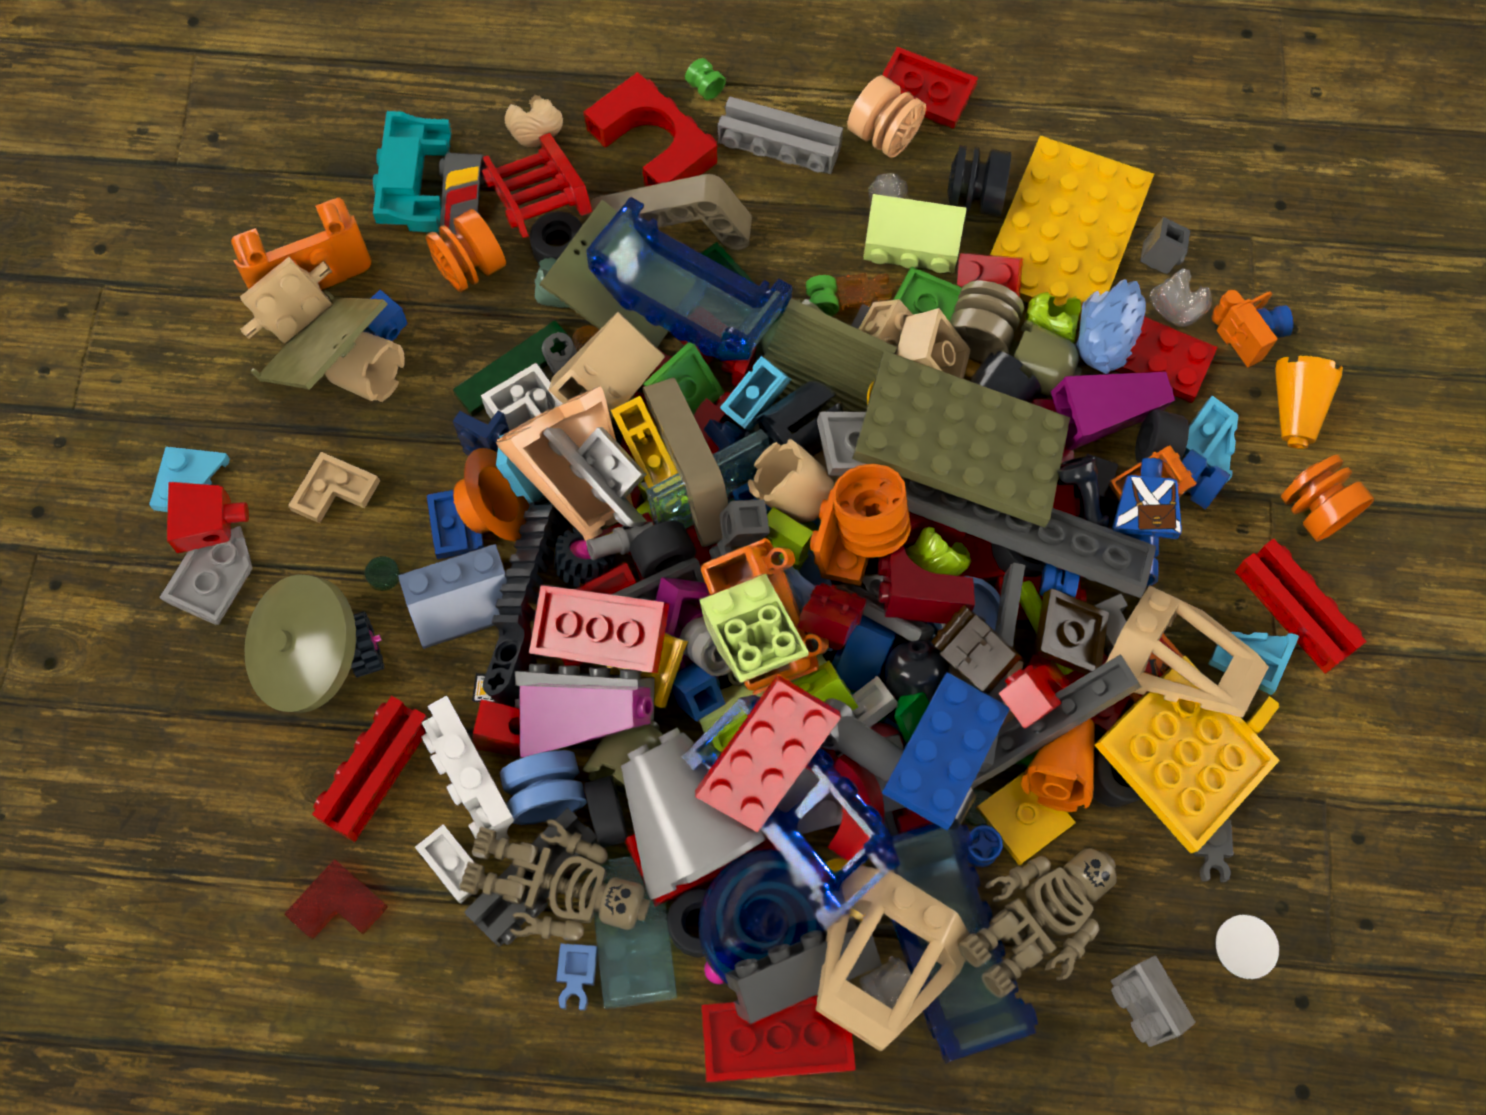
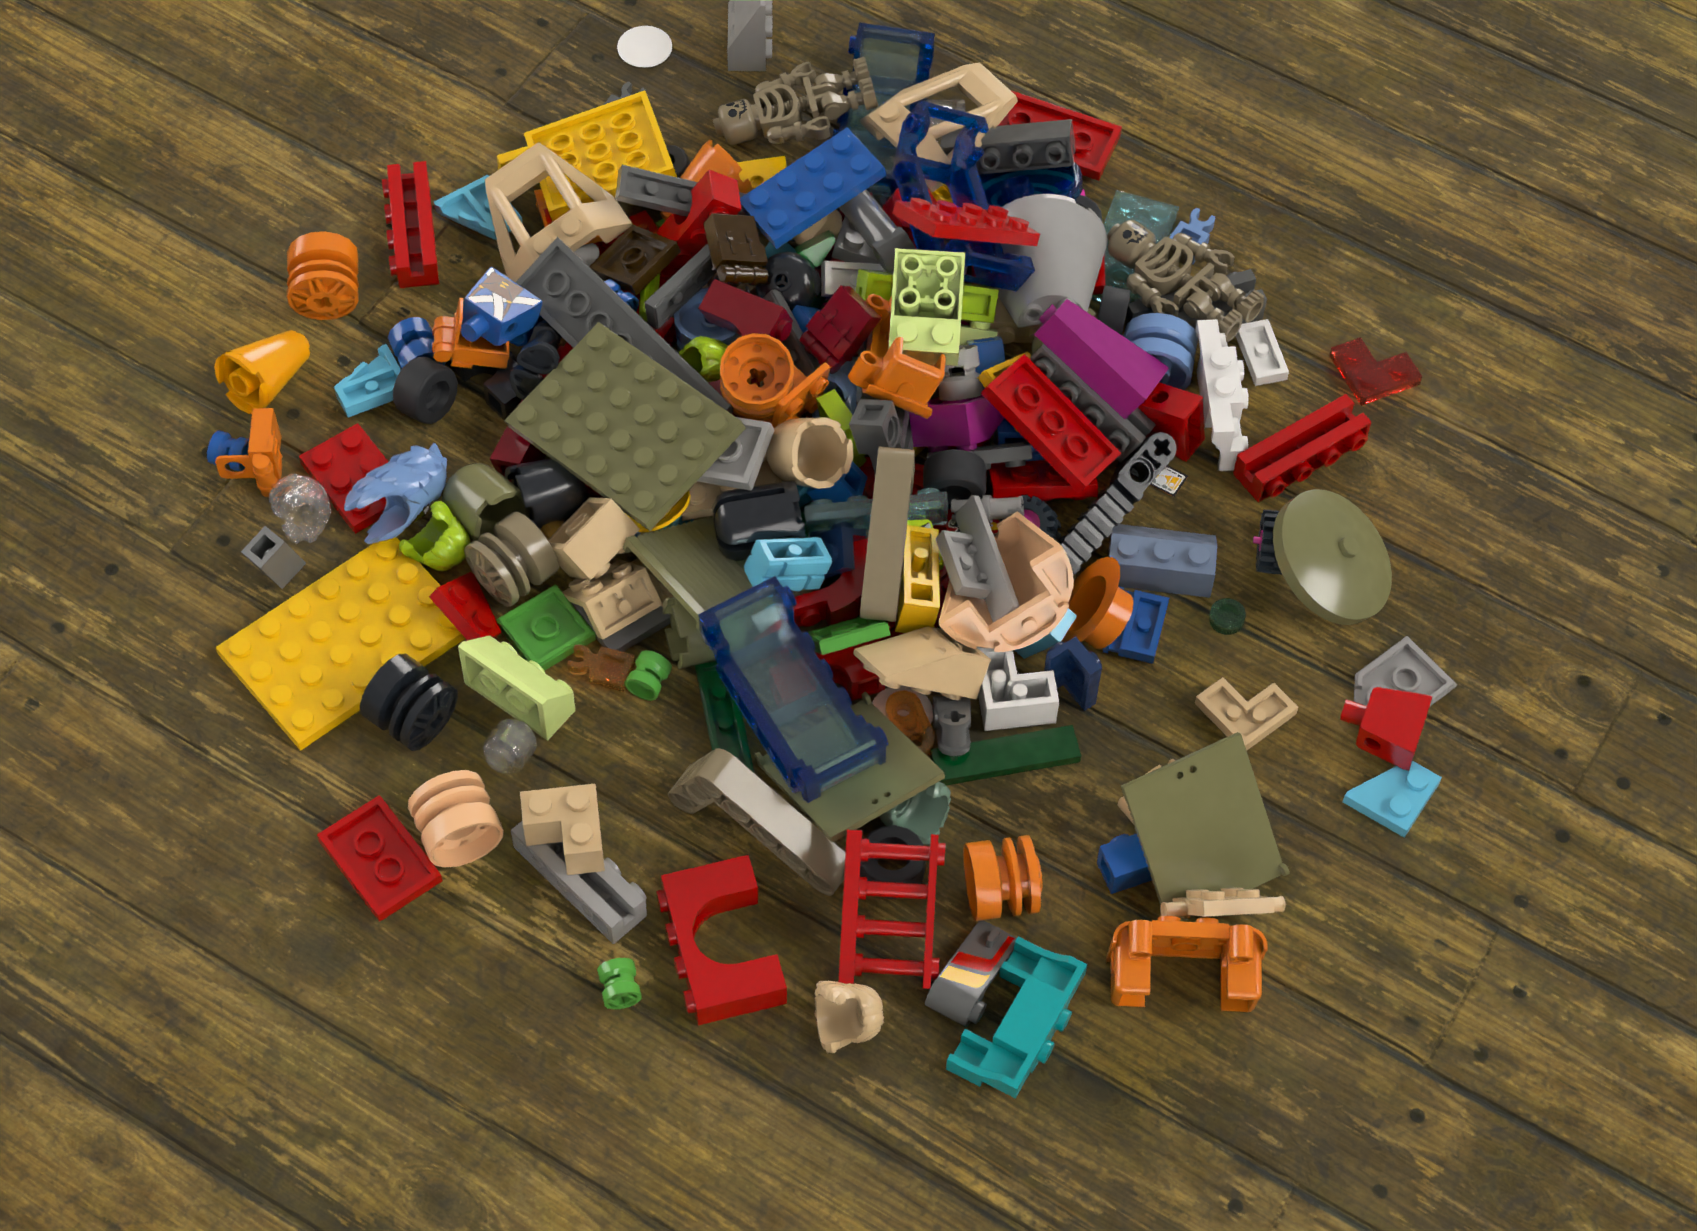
camera: 155 degrees left, 10 degrees down
magenta slope [1051,372,1175,450] -> none
none -> tan brick [520,784,605,875]

